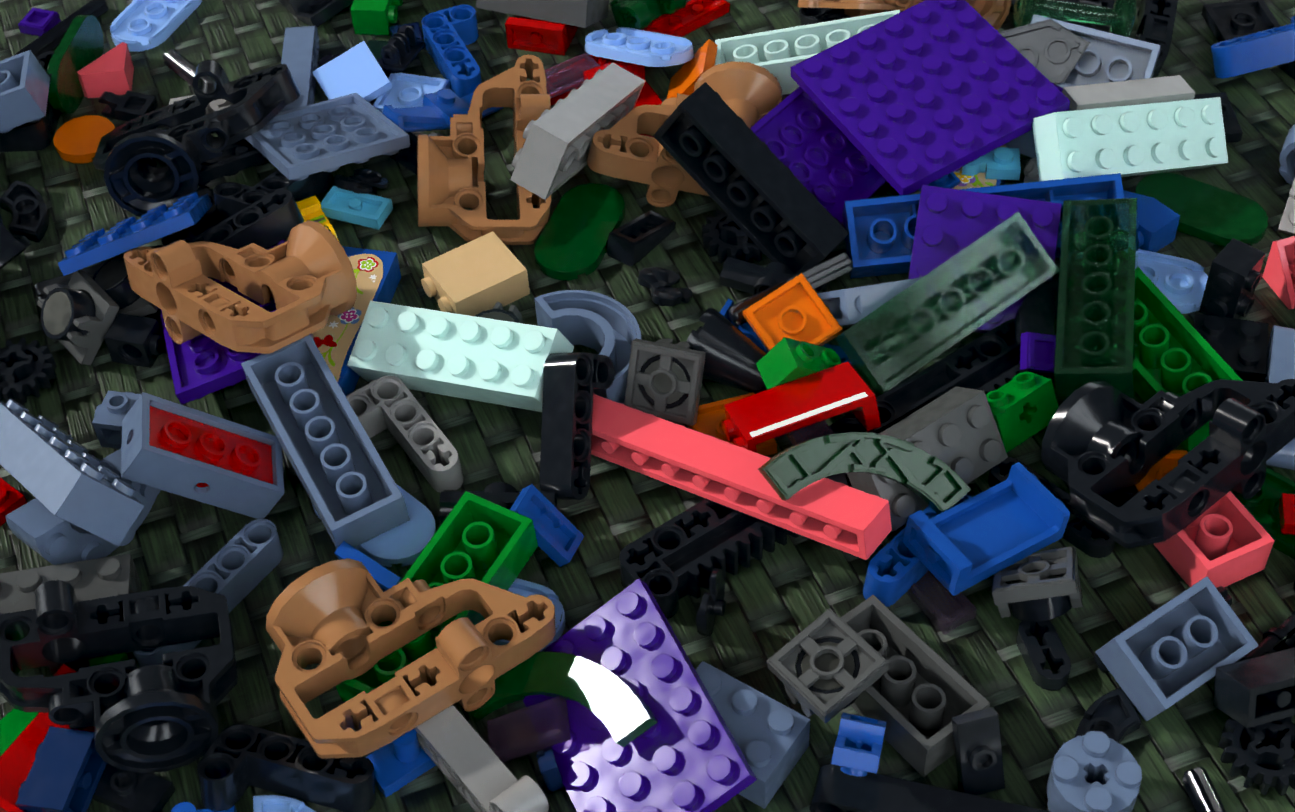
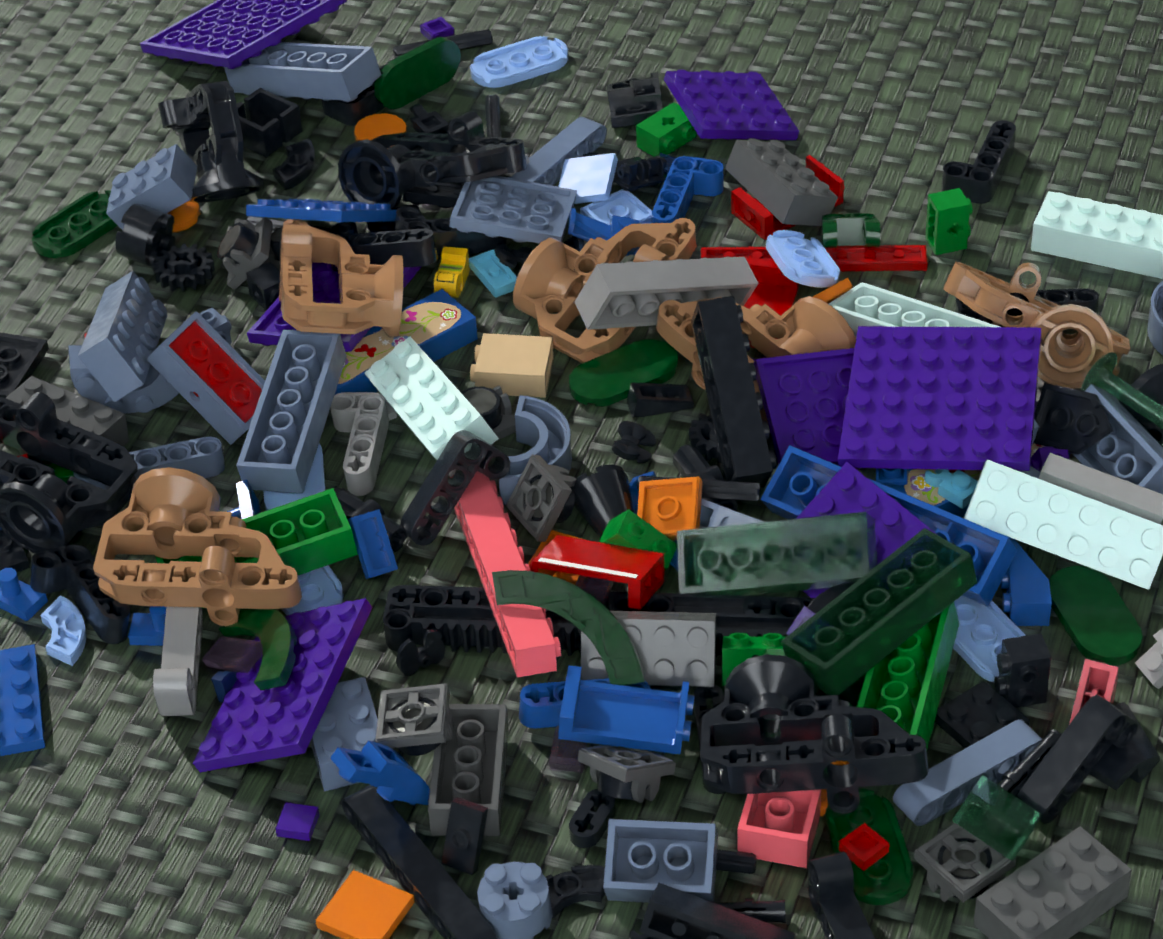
camera: 40 degrees right, 5 degrees down
coral slope [76,42,134,99] -> none
clear purple tile [544,52,600,99] -> none

